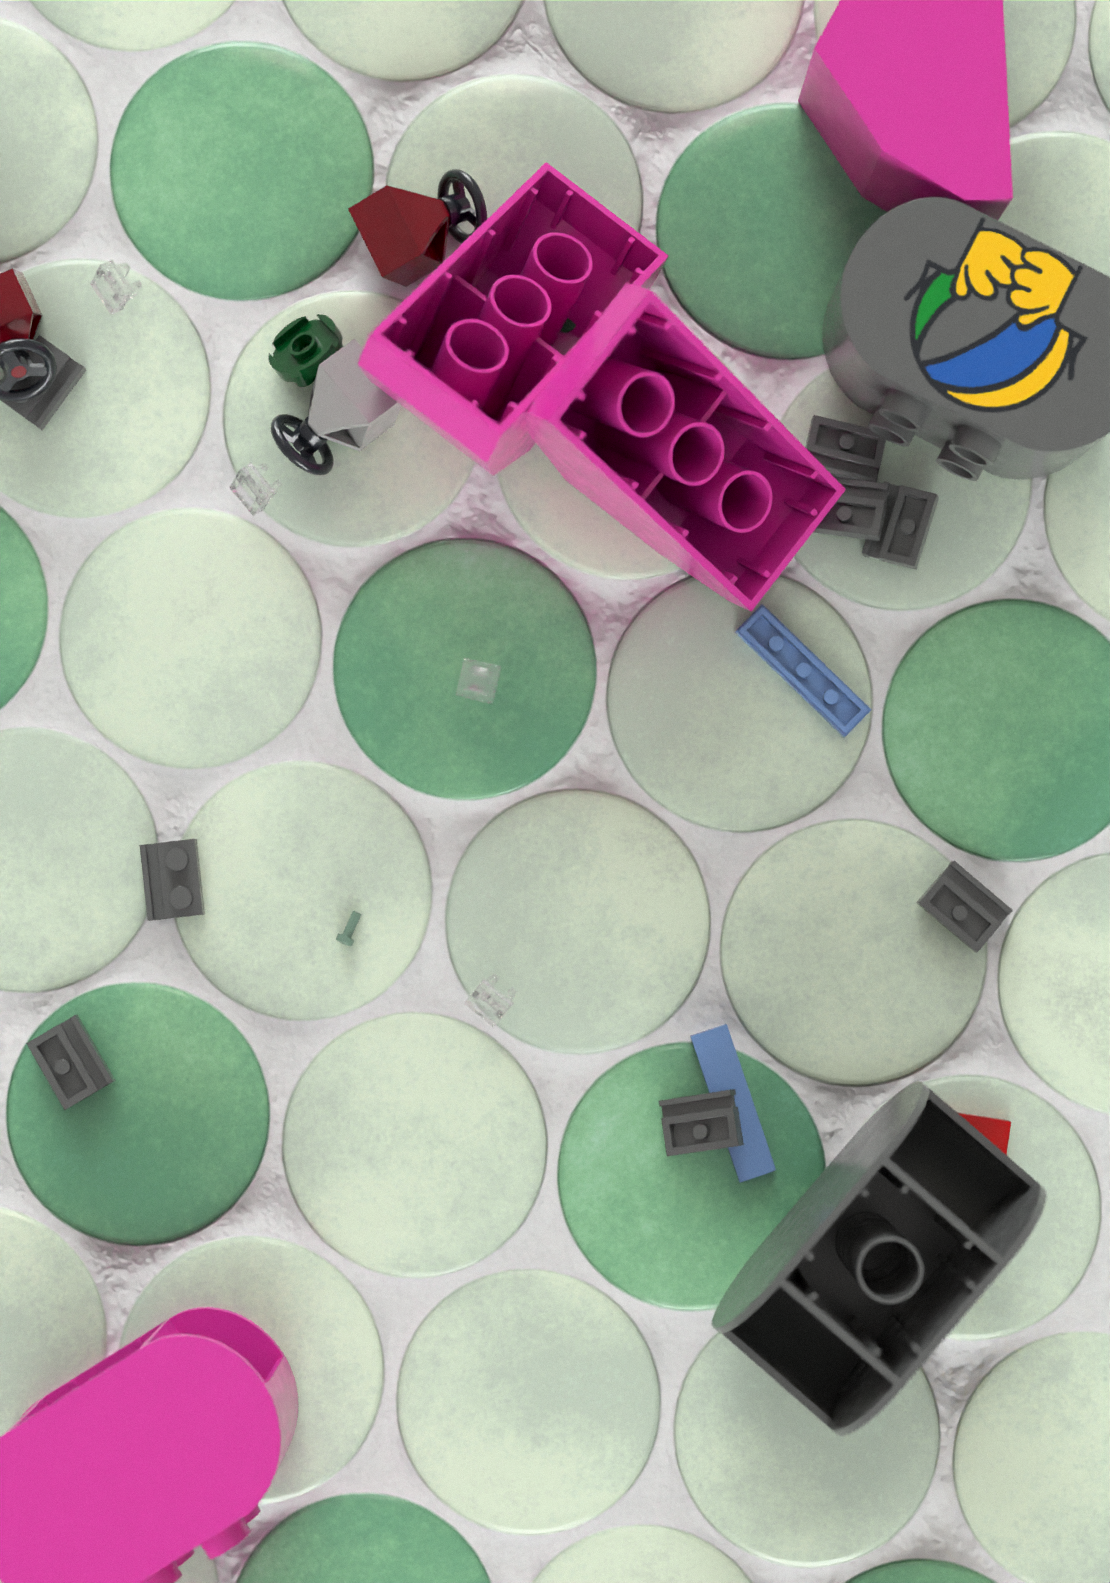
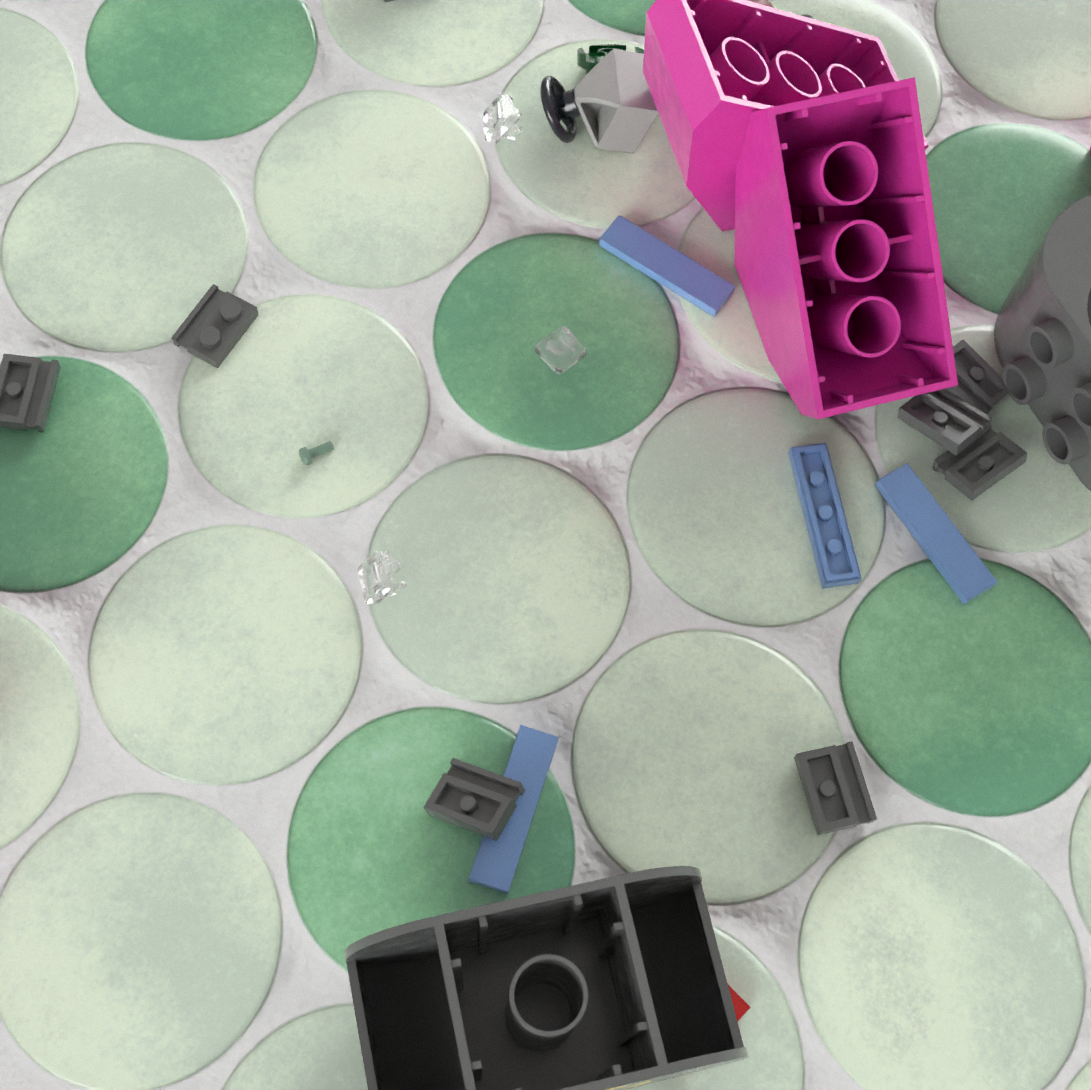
camera: 30 degrees right, 20 degrees down
none -> medium blue tile [599,215,735,317]
none -> medium blue tile [875,463,997,605]

